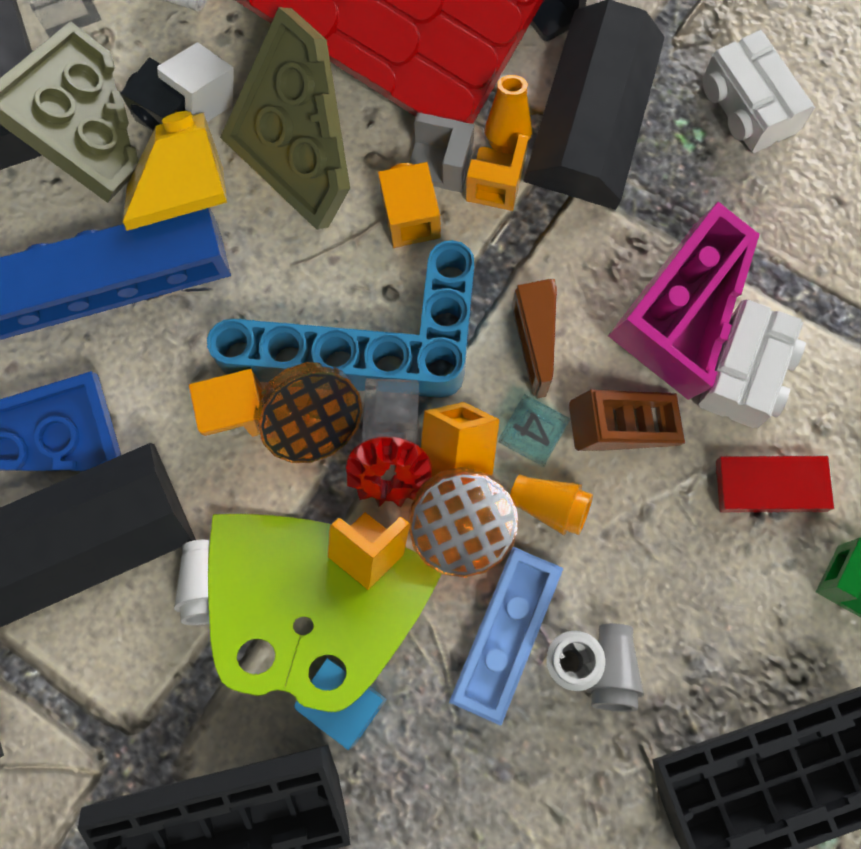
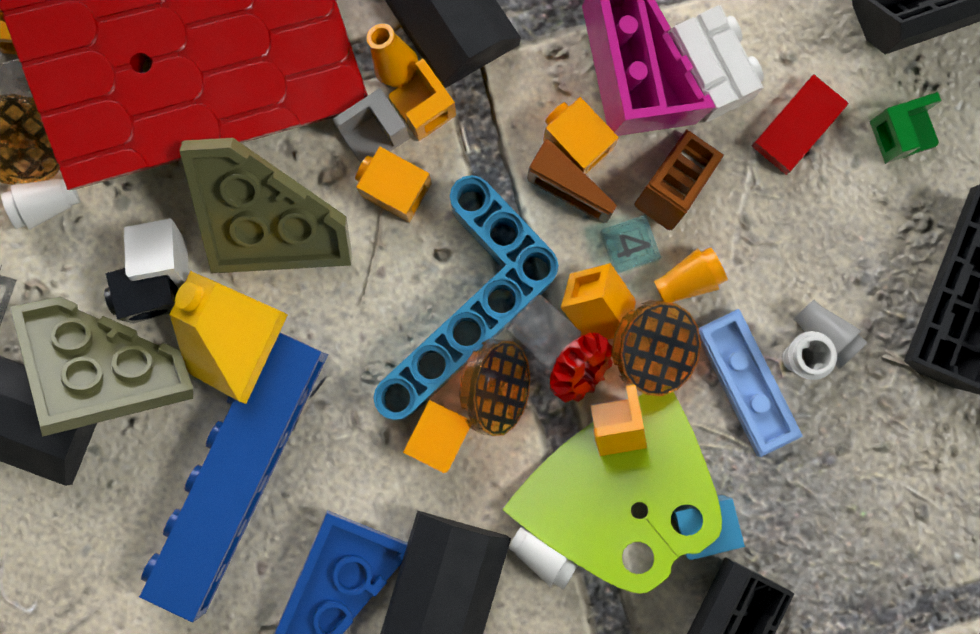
camera: 55 degrees left, 10 degrees up
none -> light orange brick [543,97,619,174]

